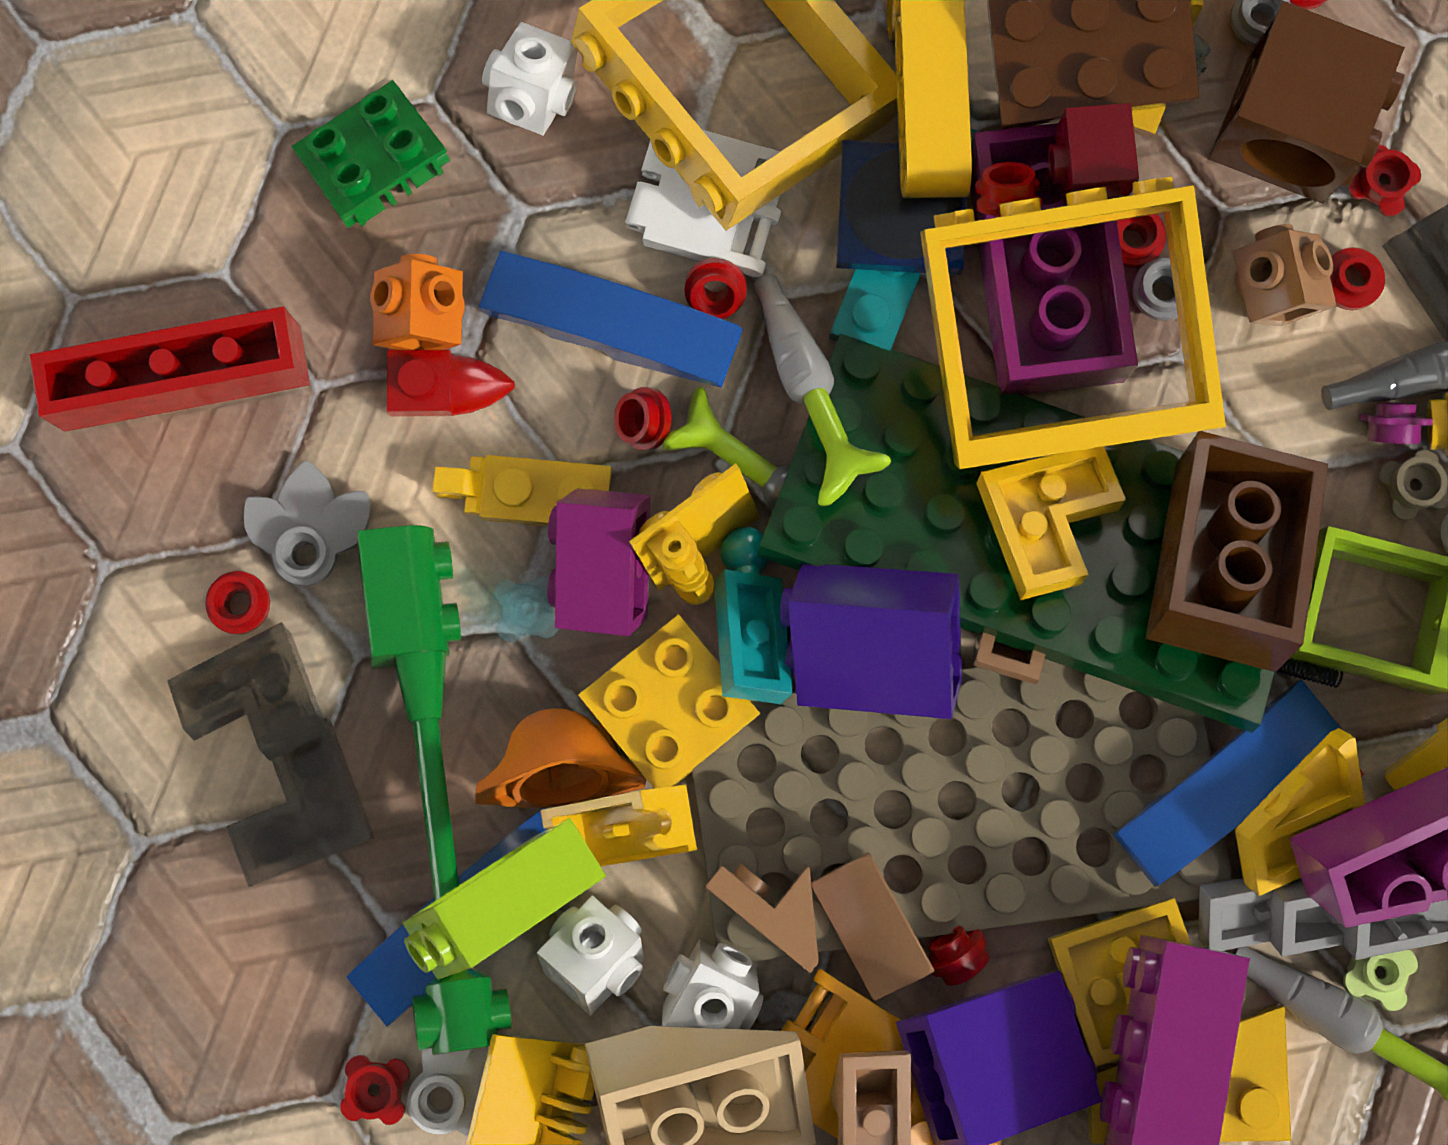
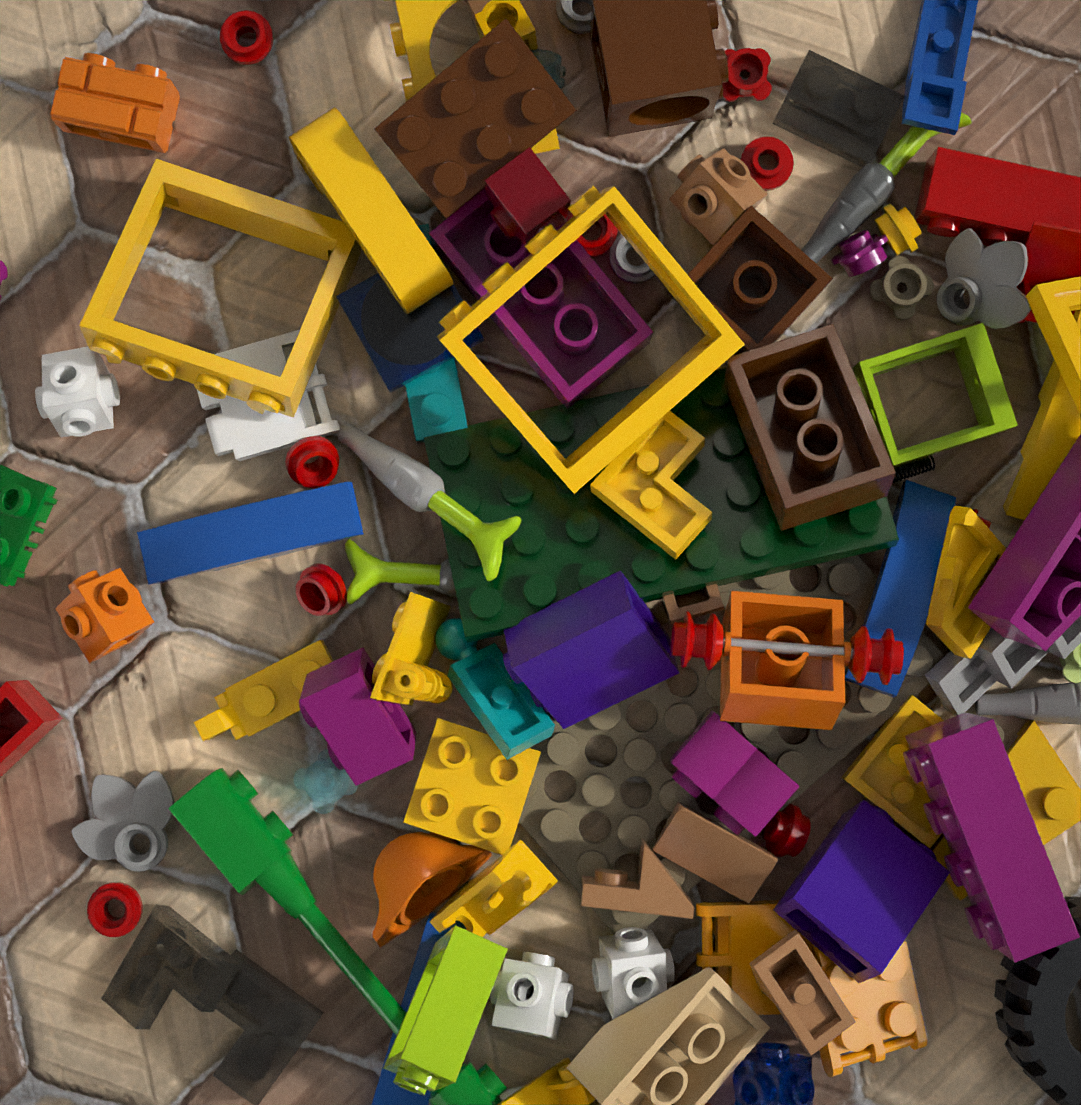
camera: 30 degrees left, 5 degrees up
red plate [387,349,515,417] -> none
red plate [975,162,1042,218] -> none
none -> magenta brick [669,710,799,837]
none -> orange brick [671,591,904,730]
none -> reddish brown brick [672,205,833,355]

